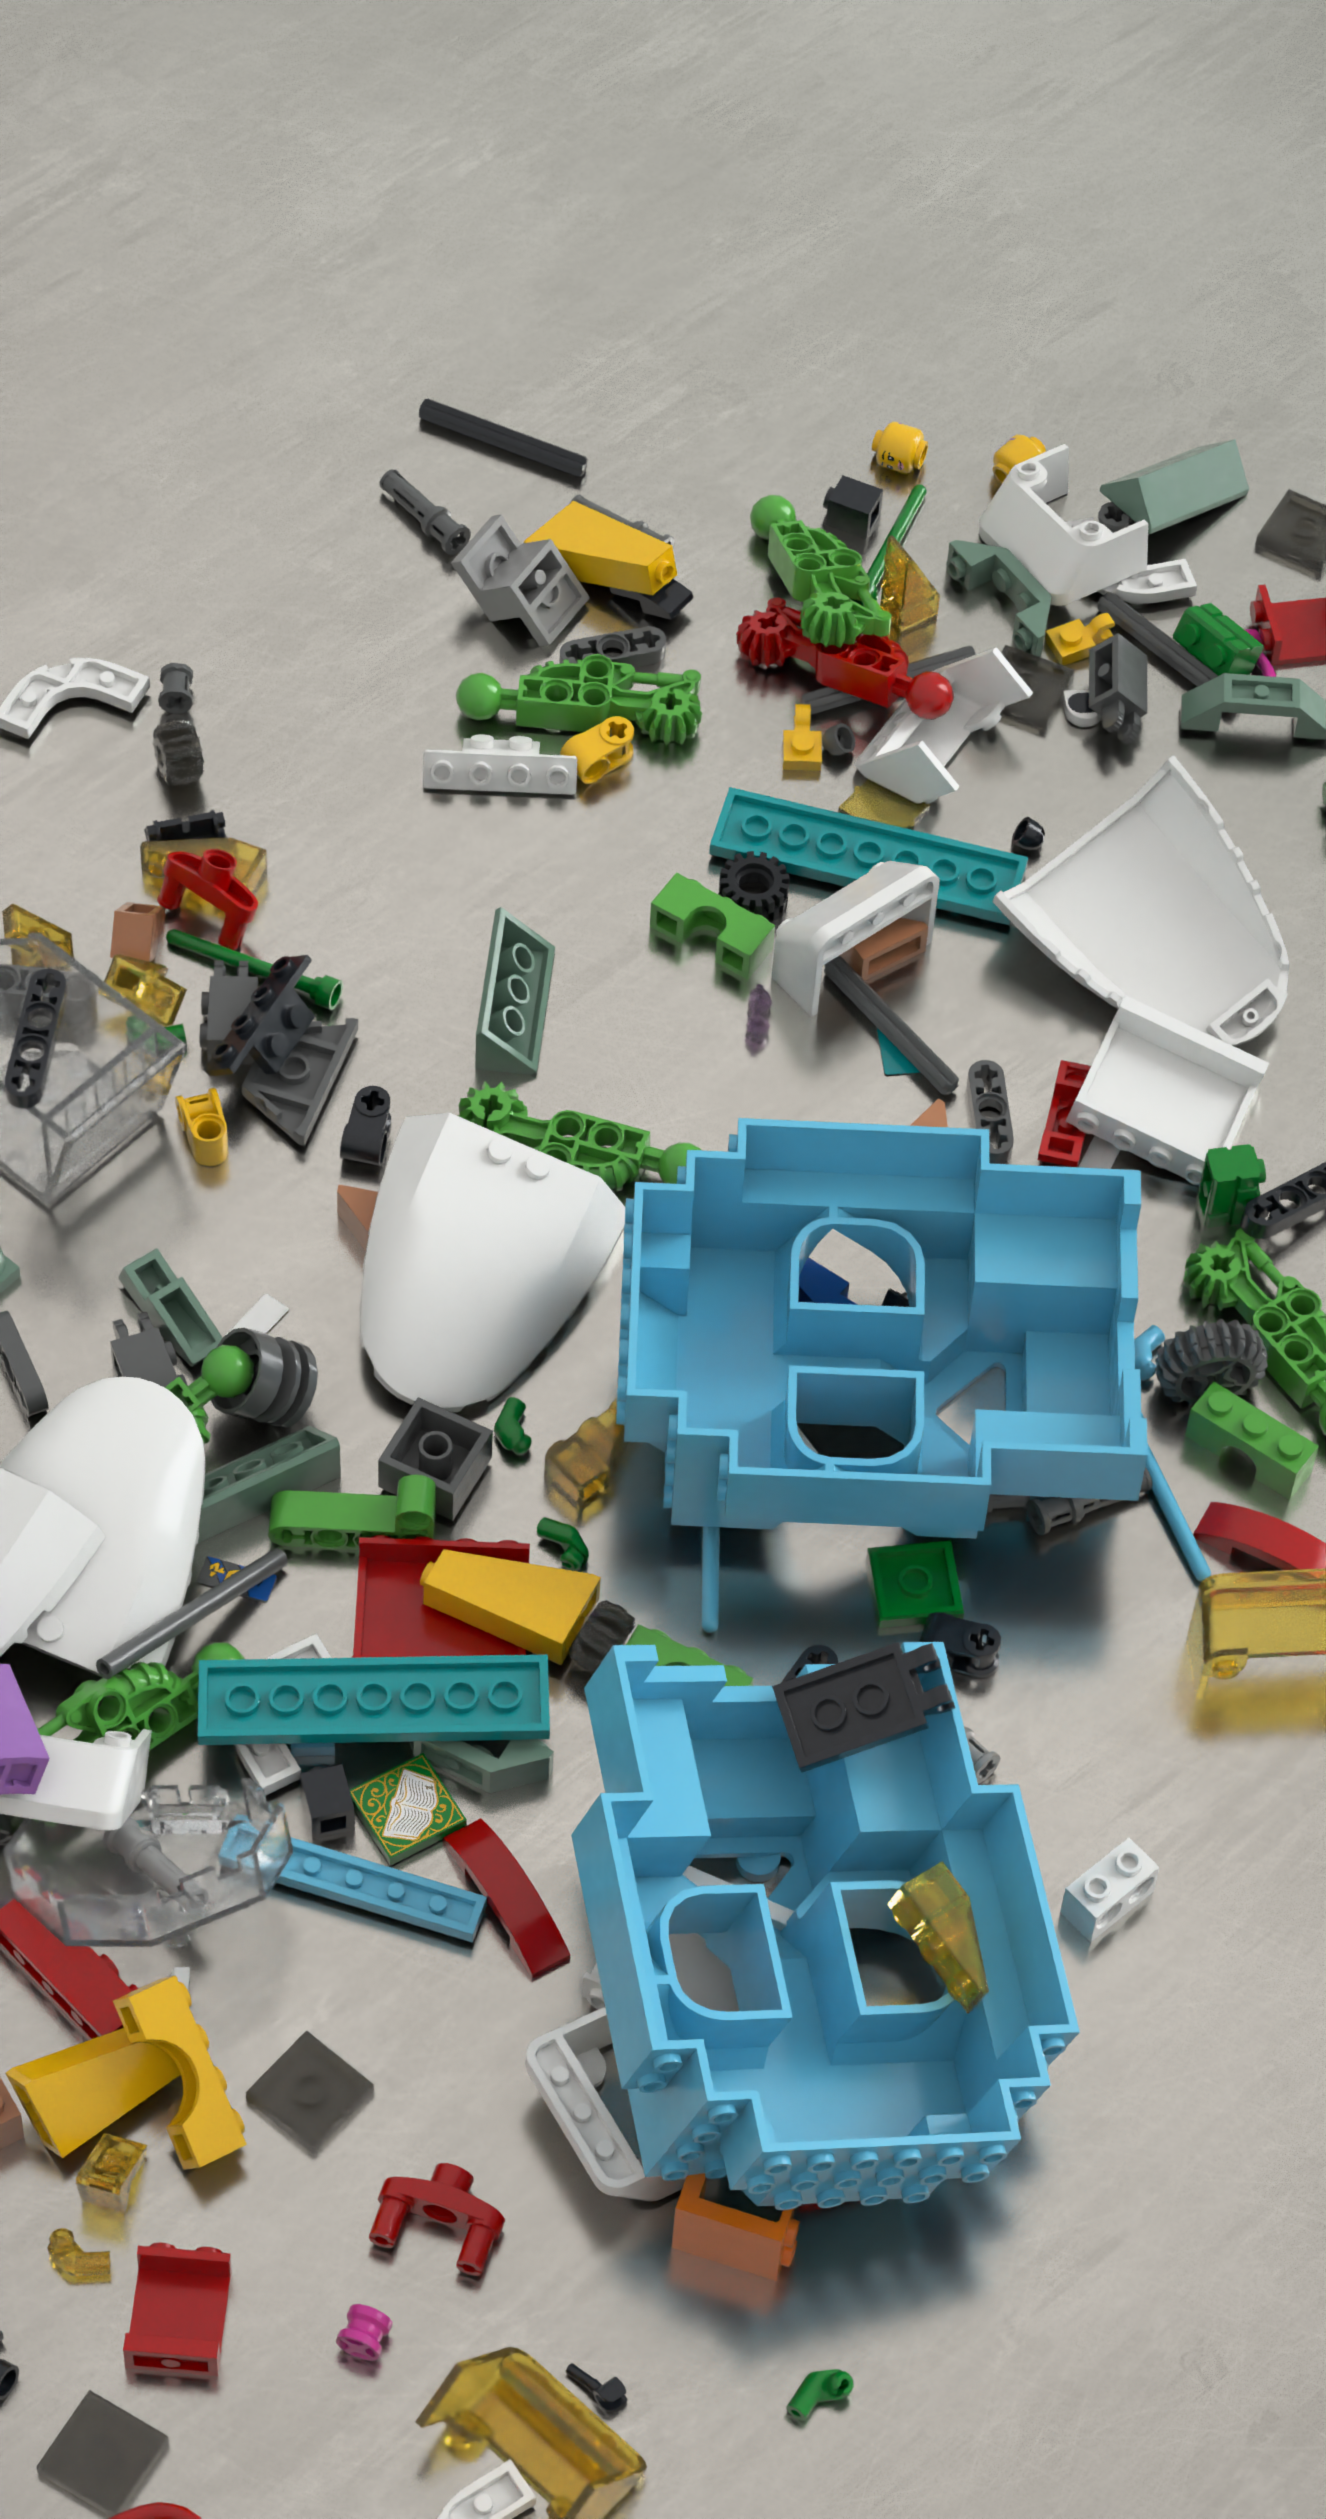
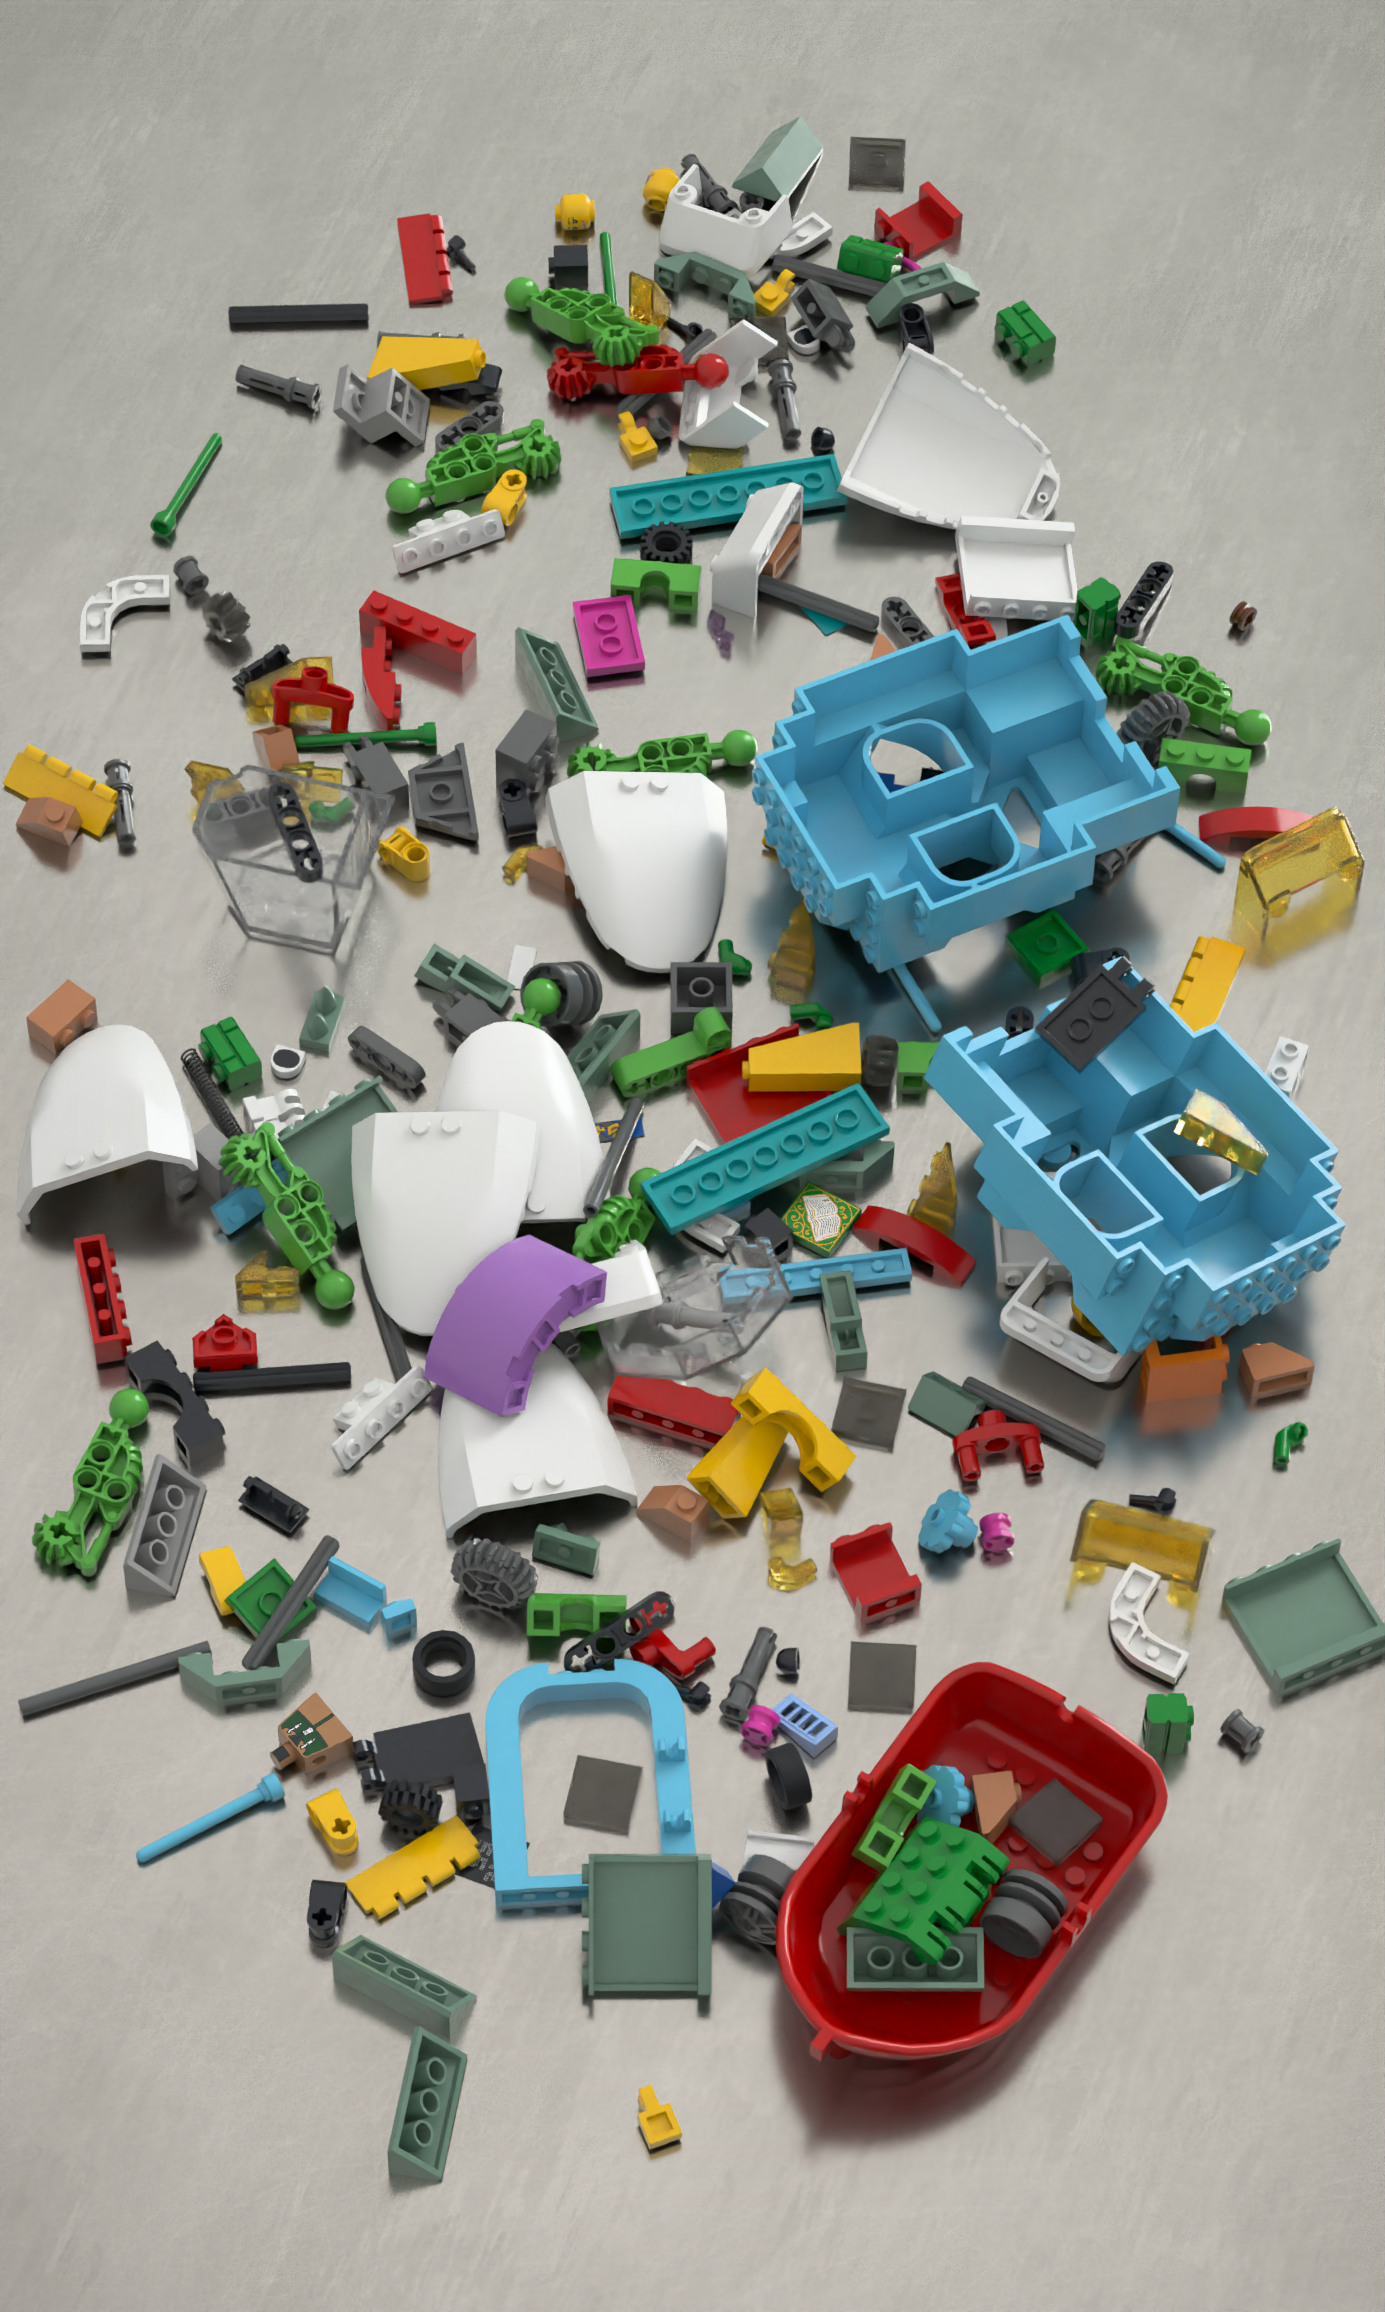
camera: 25 degrees left, 0 degrees up
black bracket [204,955,315,1076] -> none
none -> green piece [150,433,222,537]
none -> red brick [359,590,477,676]
none -> red slope [361,625,402,731]
none -> red windscreen [397,213,453,305]
none -> black hand [447,235,476,271]
none -> dark grey brick [495,709,559,798]
none -> clear yellow arm [502,844,544,877]
none -> dark pink plate [573,595,645,677]
none -> black hand [667,317,703,344]
none -> dark grey pin [681,154,739,215]
none -> dark grey pin [768,359,801,440]
none -> sand green slope [819,1270,868,1372]
none -> black piece [898,303,934,354]
none -> clear yellow slope [907,1142,958,1237]
none -> sand green panel [908,1371,988,1436]
none -> medium azure plant [918,1489,978,1554]
none -> dark grey axle [962,1376,1106,1461]
none -> yellow windscreen [1170,936,1246,1032]
none -> nougat slope [1239,1342,1315,1397]

